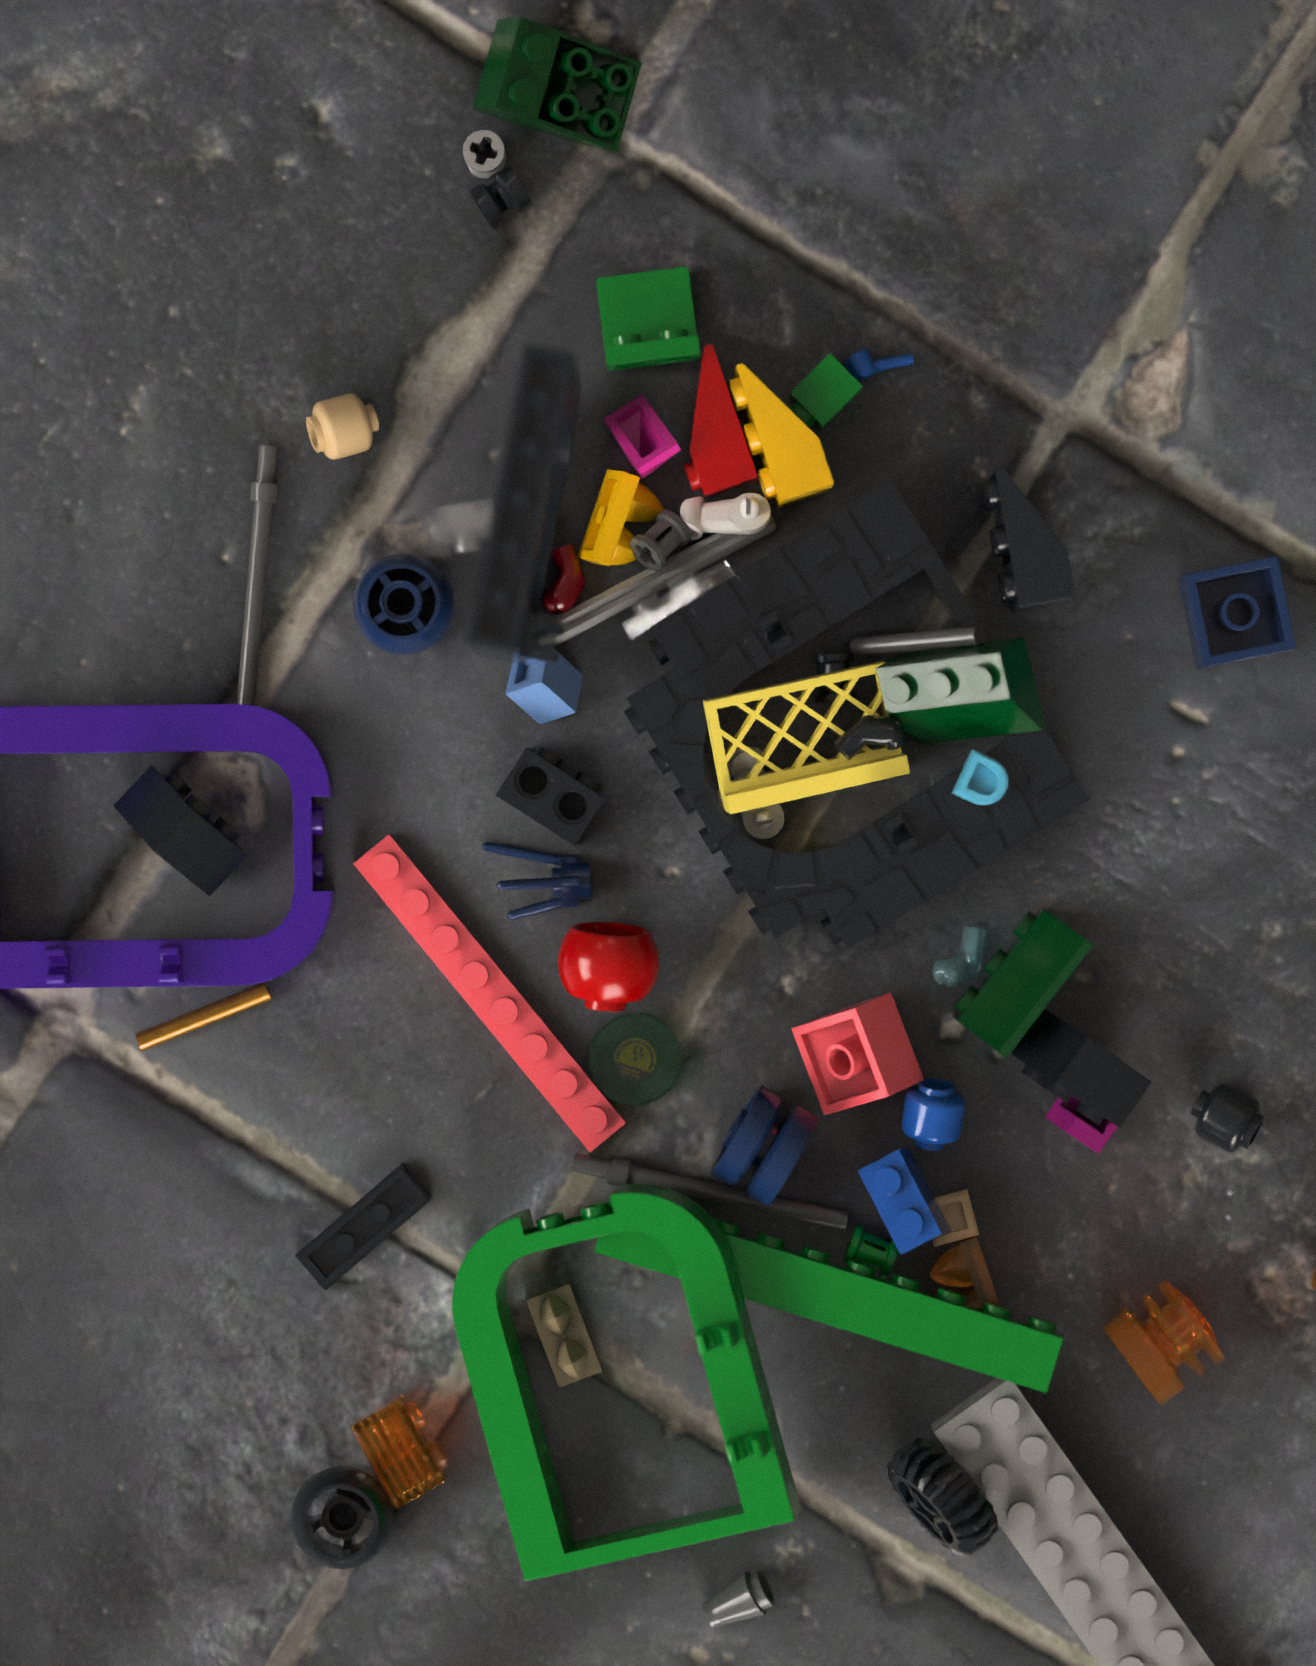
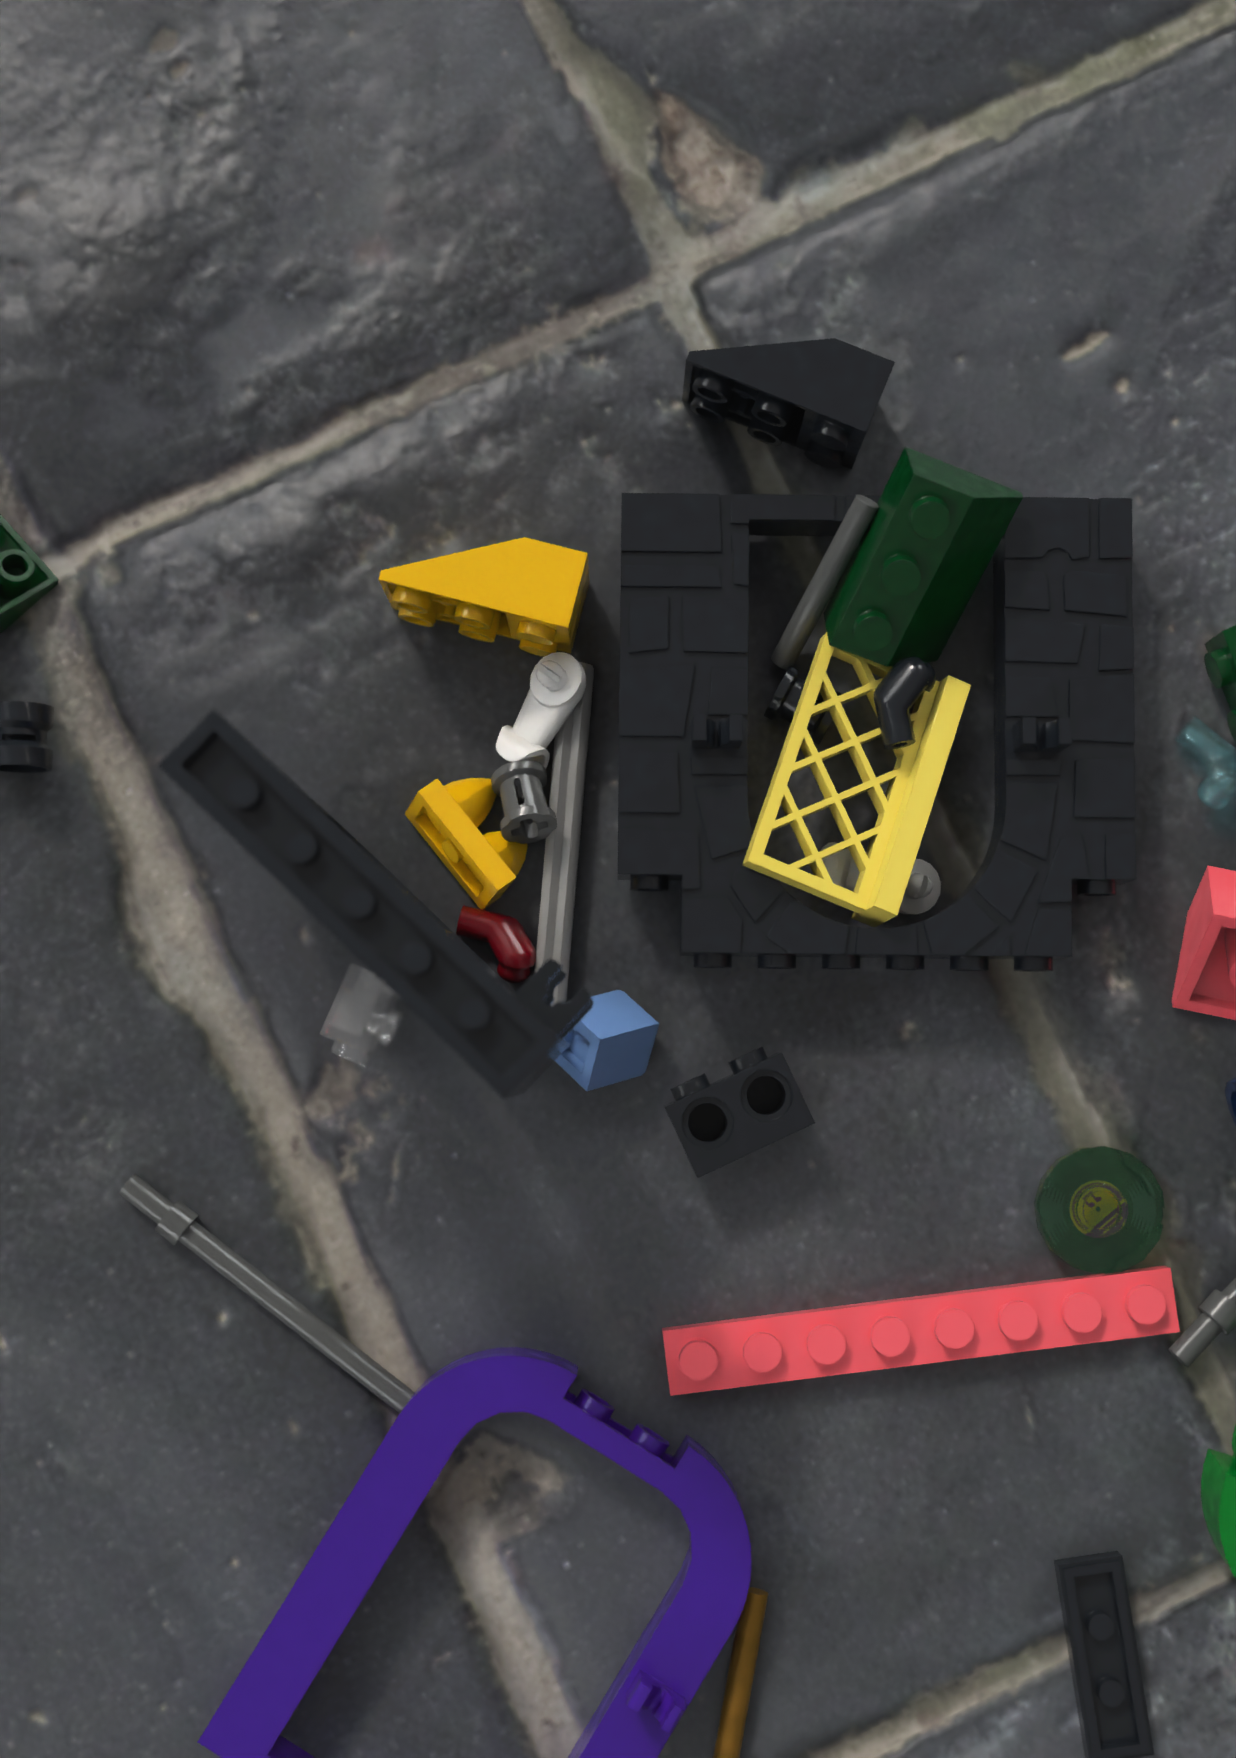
camera: 55 degrees left, 5 degrees down
black brick [113,765,248,896] -> none
tan head [306,393,379,460] -> none
dark blue wheel [353,553,455,655] -> none
dark blue plant [482,842,591,920] -> none
red wheel [557,921,660,1012] -> none
green bracket [596,267,700,372] -> none
dark pink slope [603,394,681,481] -> none
clear wing [621,560,735,640] -> none
red slope [684,344,758,499] -> none
green brick [789,353,863,431] -> none
blue hand [845,349,914,381] -> none
medium azure tile [952,750,1008,805] -> none
dark blue brick [1178,556,1296,670] -> none

